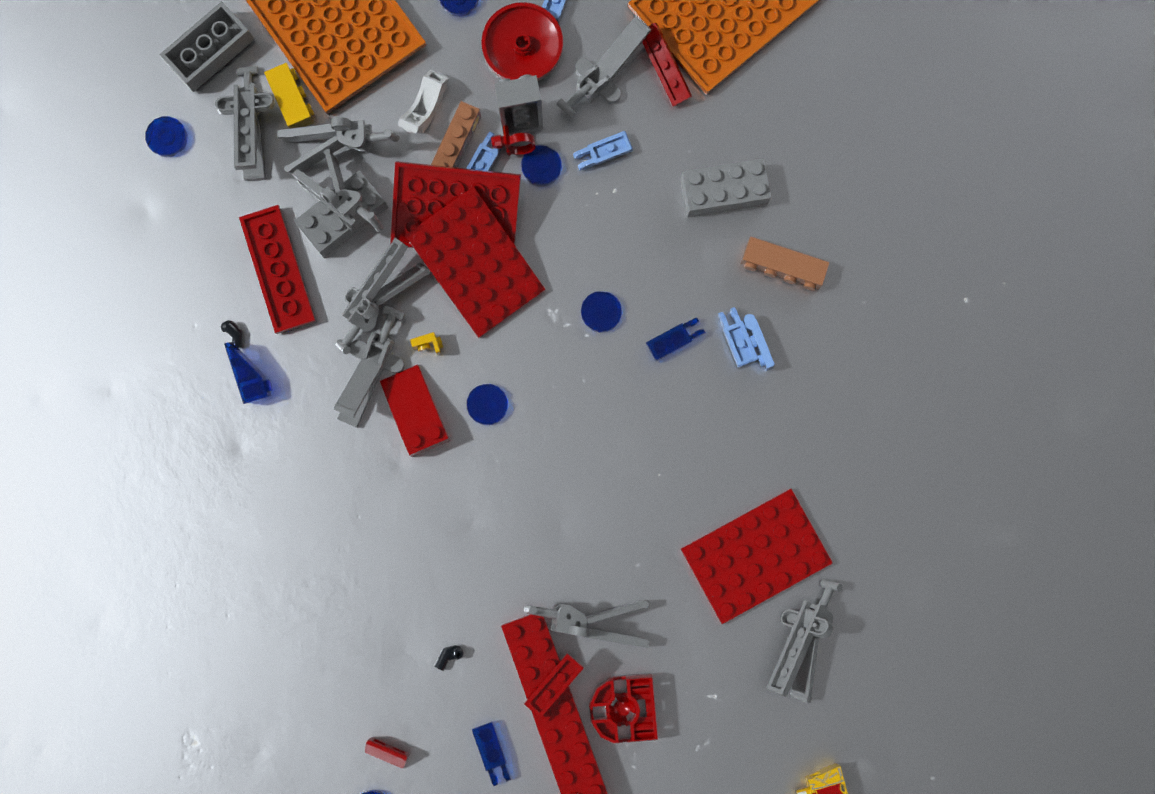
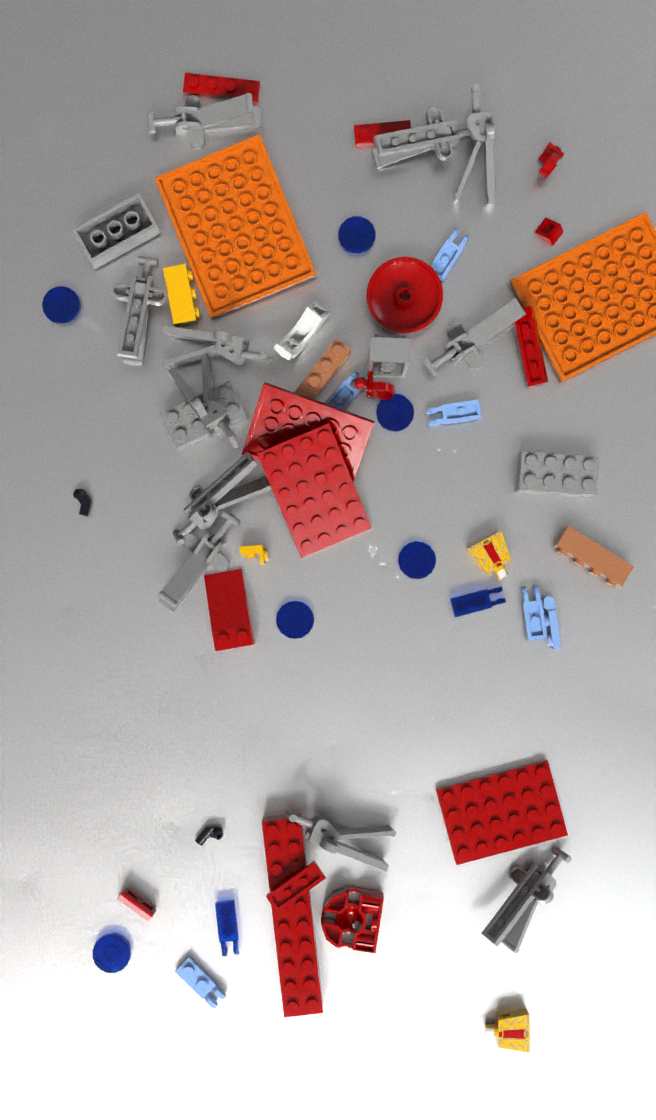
camera: 20 degrees right, 5 degrees up
clear blue slope [224,342,273,404] -> none
red plate [239,205,316,334] -> none
none -> yellow torso [467,531,511,580]

